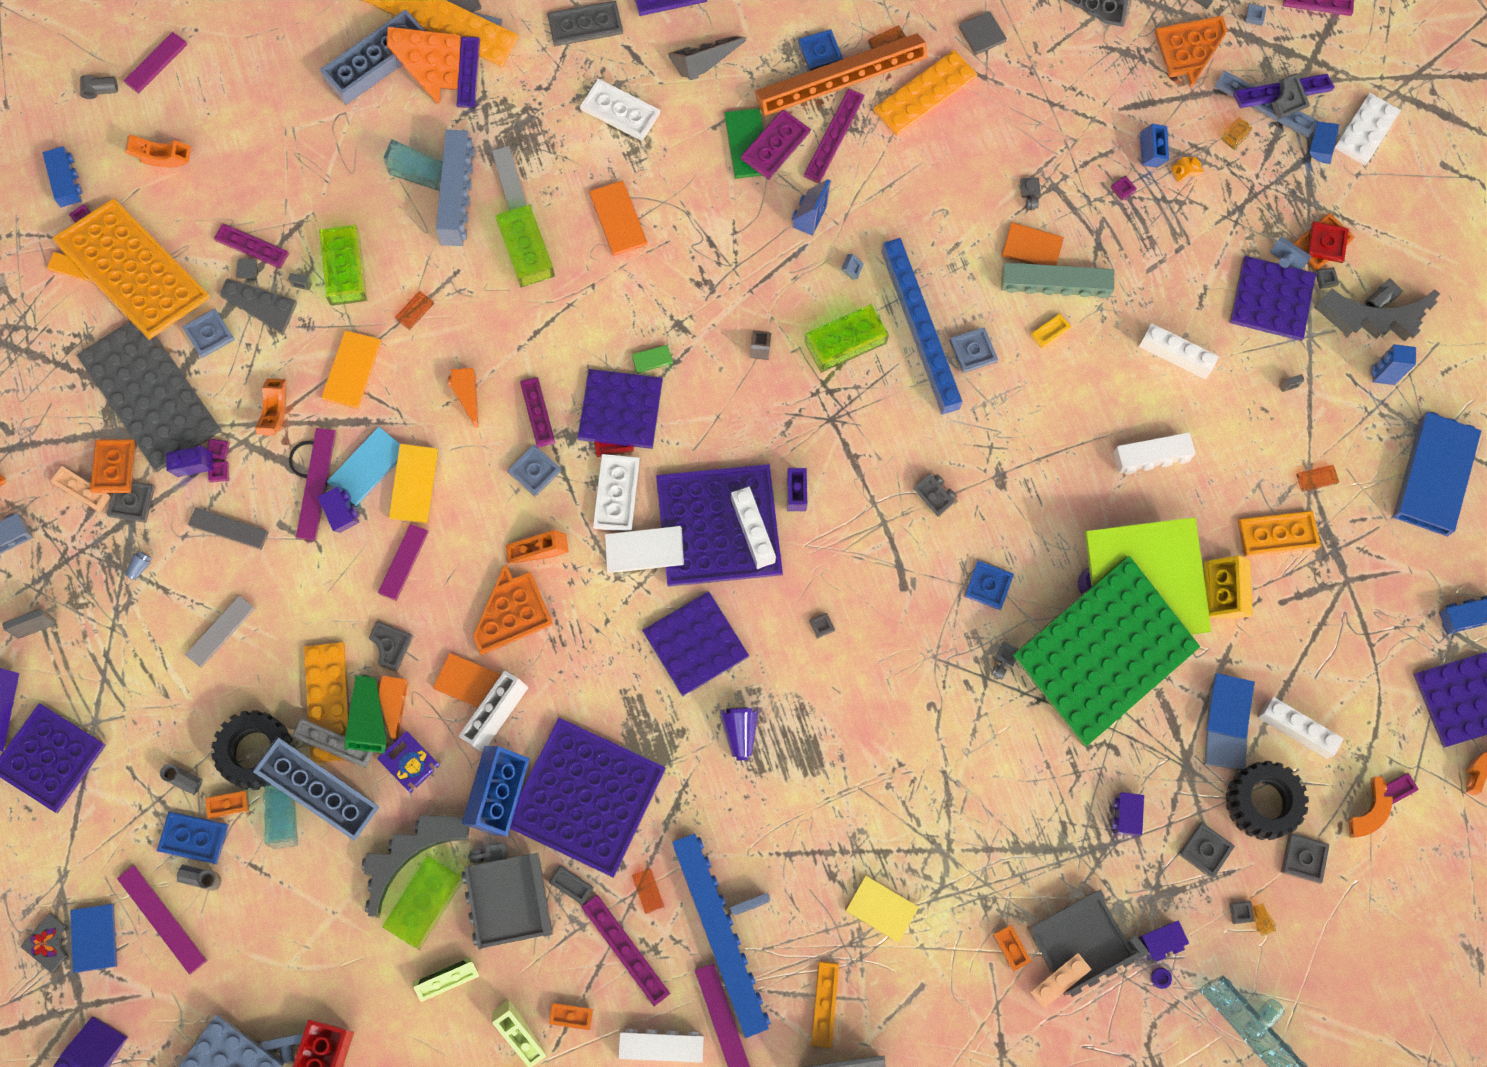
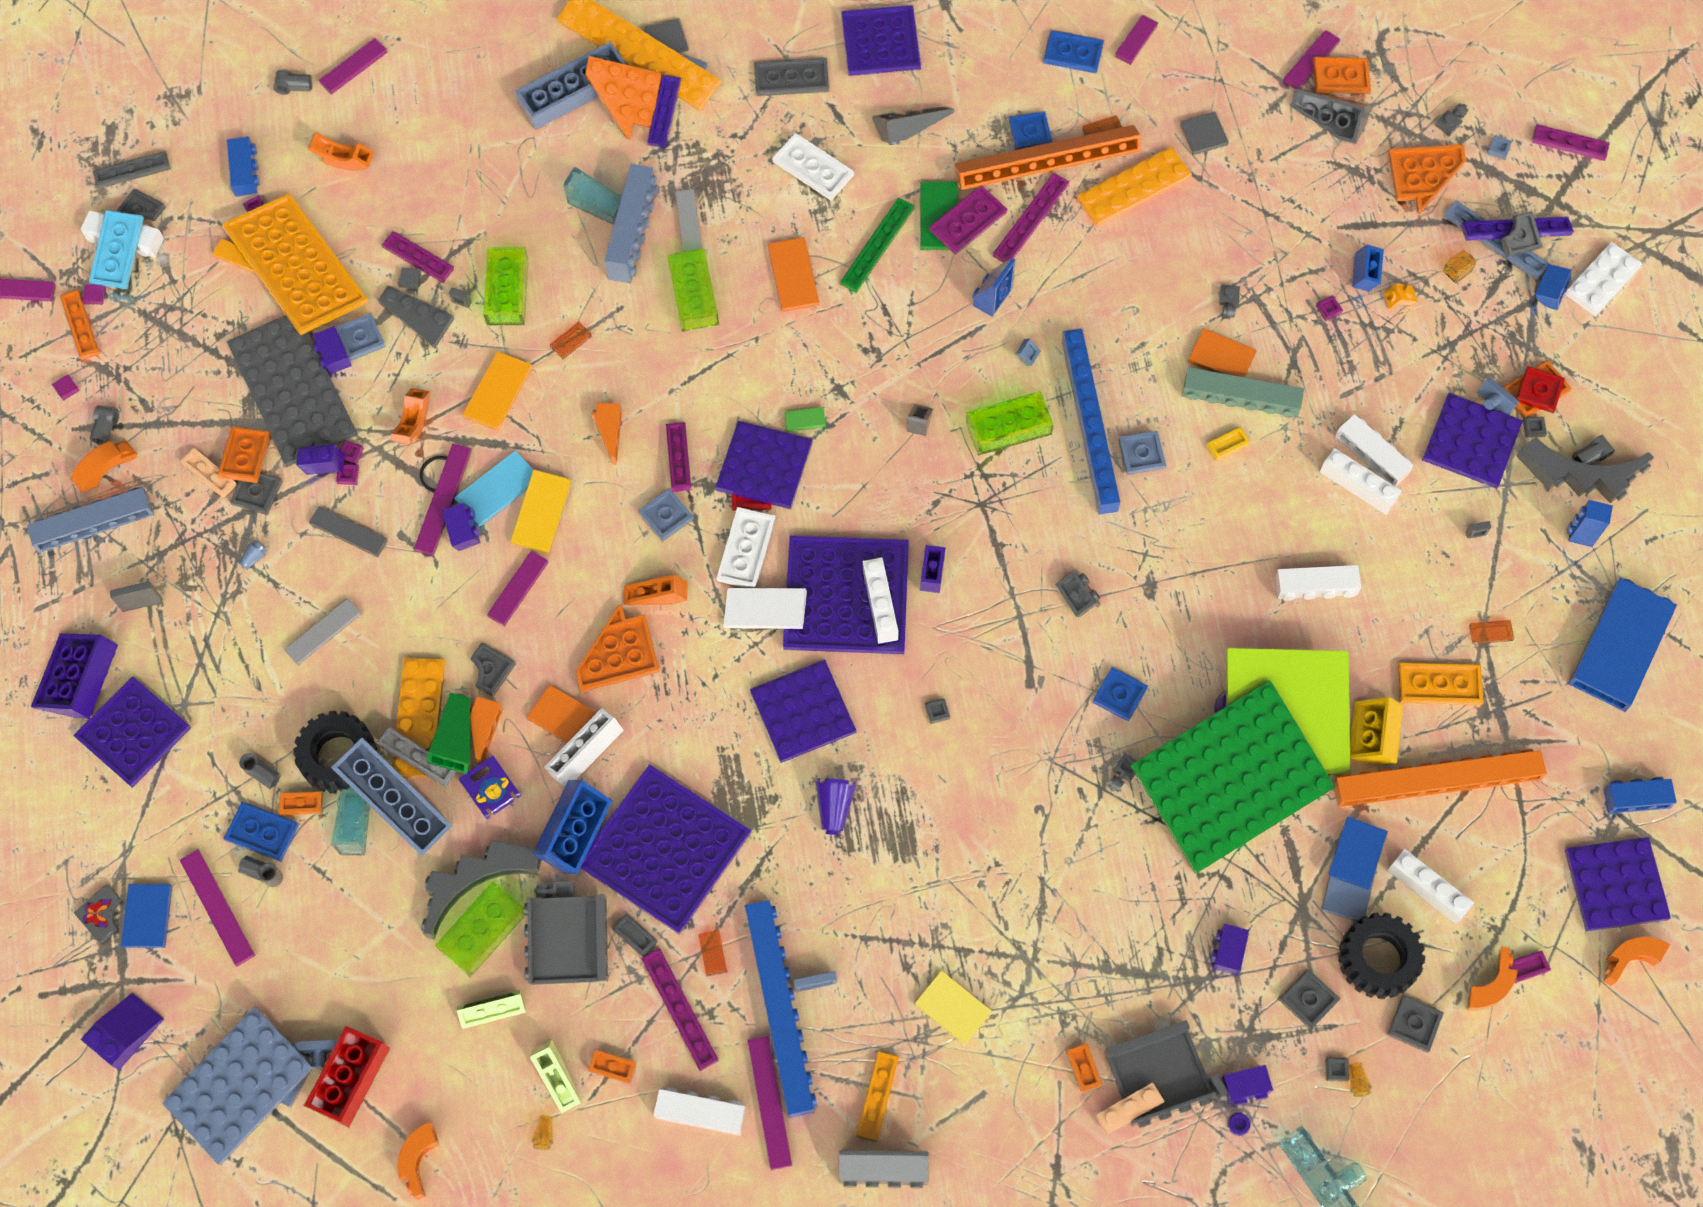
camera: 15 degrees right, 5 degrees down
none -> dark purple brick [313,326,352,375]
none -> green tile [840,197,915,293]
none -> orange brick [1333,749,1547,807]
none -> white brick [1335,414,1414,487]

